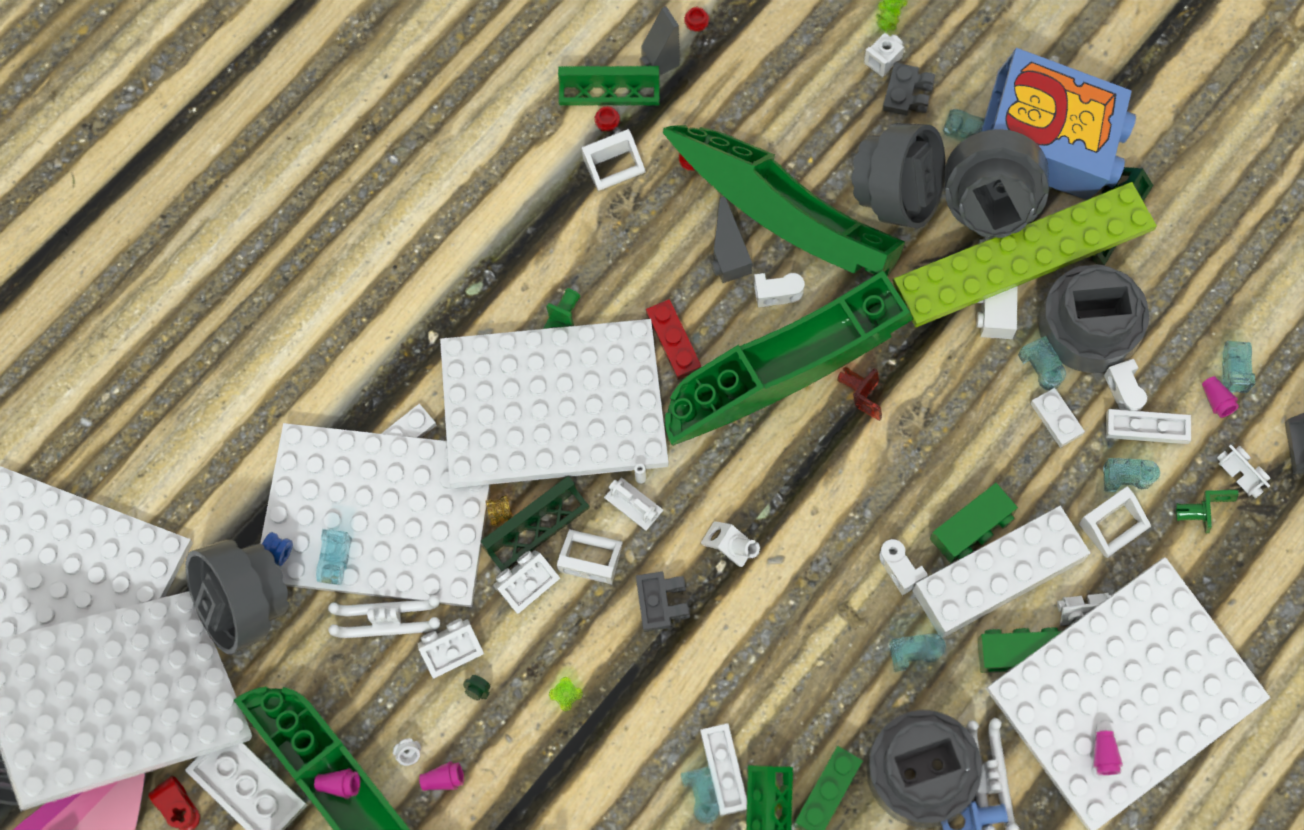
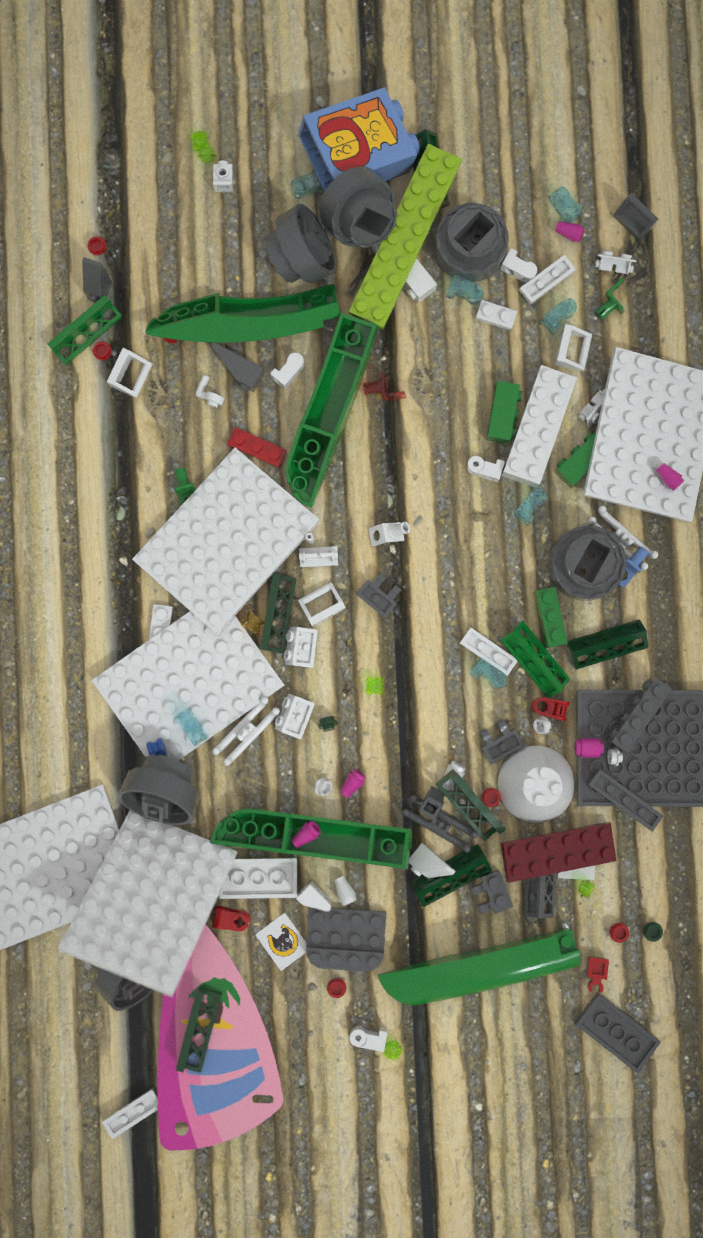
camera: 50 degrees left, 15 degrees up
dark grey plate [882,63,935,116] -> none
none -> white plate [195,375,225,408]

